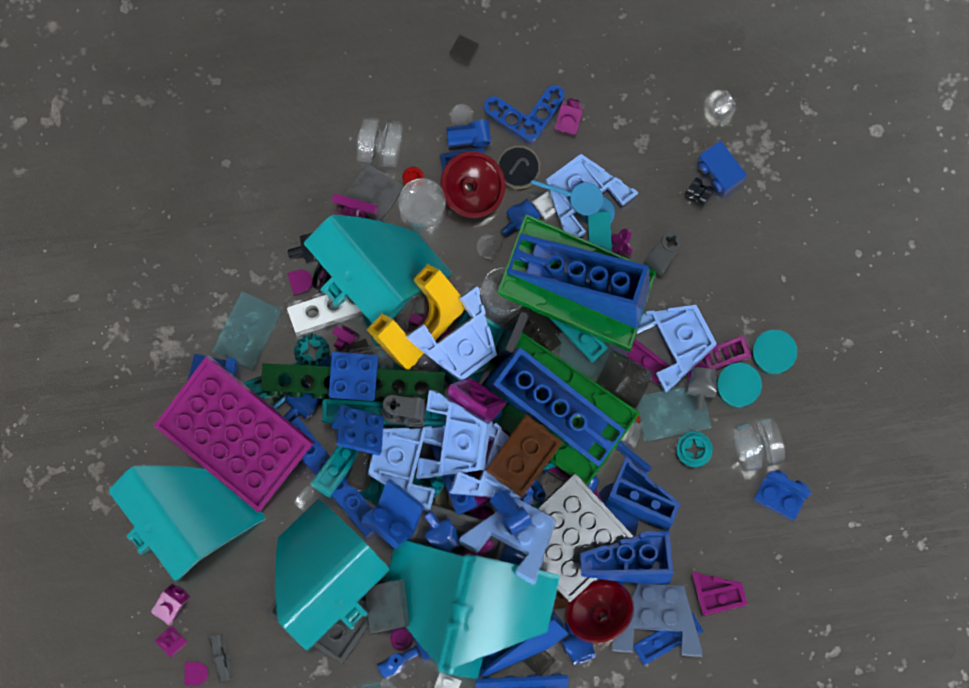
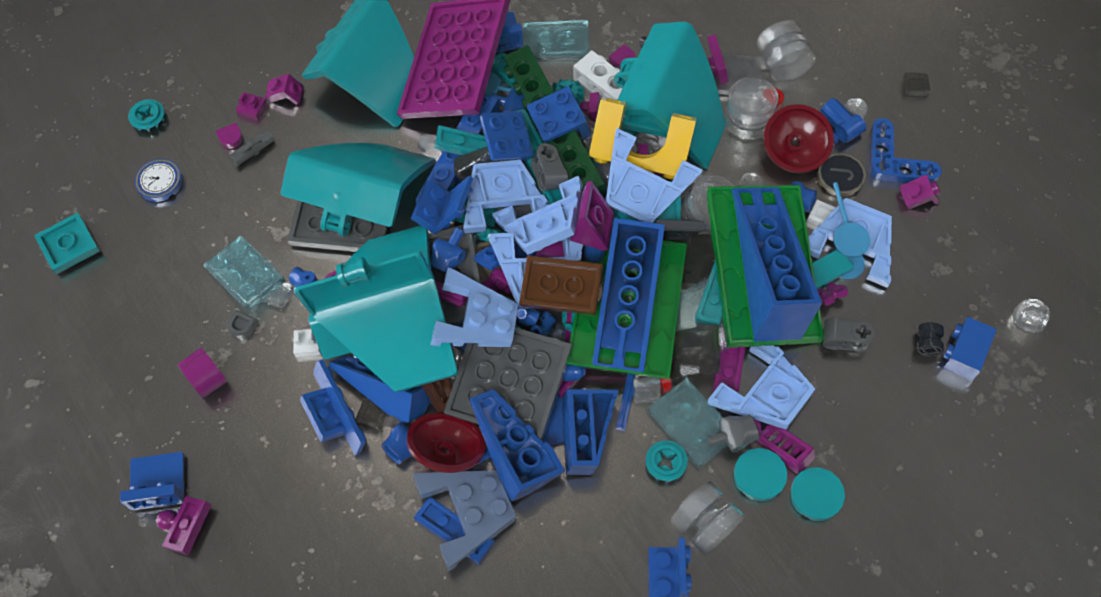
camera: 70 degrees right, 15 degrees down
flat silver tile [365,580,410,633] -> none
blue piece [490,490,532,536] -> none
magenta wing [692,572,748,616] -> none

